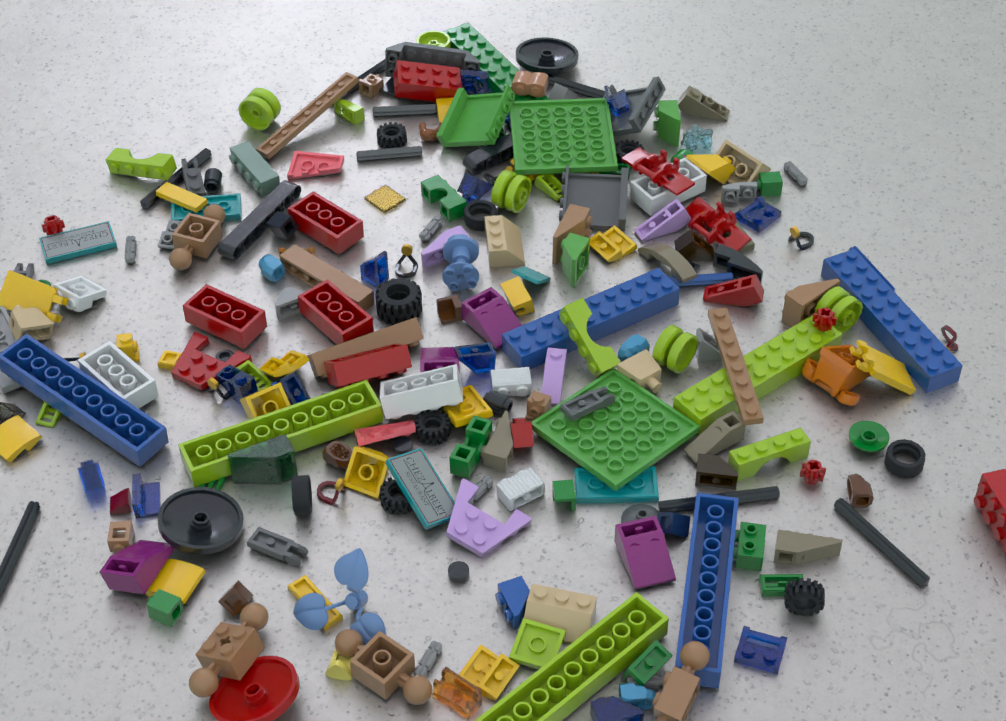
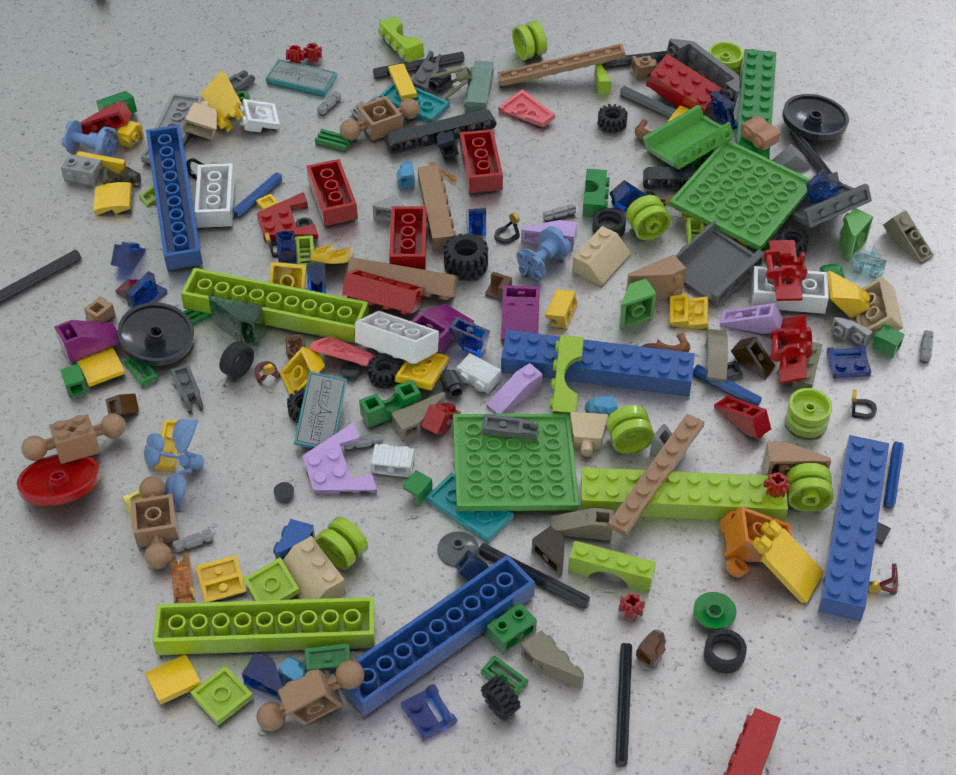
camera: 40 degrees right, 5 degrees up
yellow brick [116,333,139,362] -> none
dark grey axle [356,146,422,161] -> none
clear yellow piece [364,184,406,213] -> none
teal piece [511,266,551,284] -> none
medium nougat brick [525,390,551,422] -> none
magenta slope [614,516,676,590] -> none
black slope [713,244,763,284] -> none
none -> green tile [124,358,159,388]
none -> blue axle [233,172,283,217]
none -> red gear [303,43,322,63]
none -> green tile [315,129,352,151]
none -> lime wheel [315,516,368,570]
none -> olive plant [430,67,473,99]
none -> dark orange piece [641,333,690,352]
none -> lime wheel [785,388,833,438]

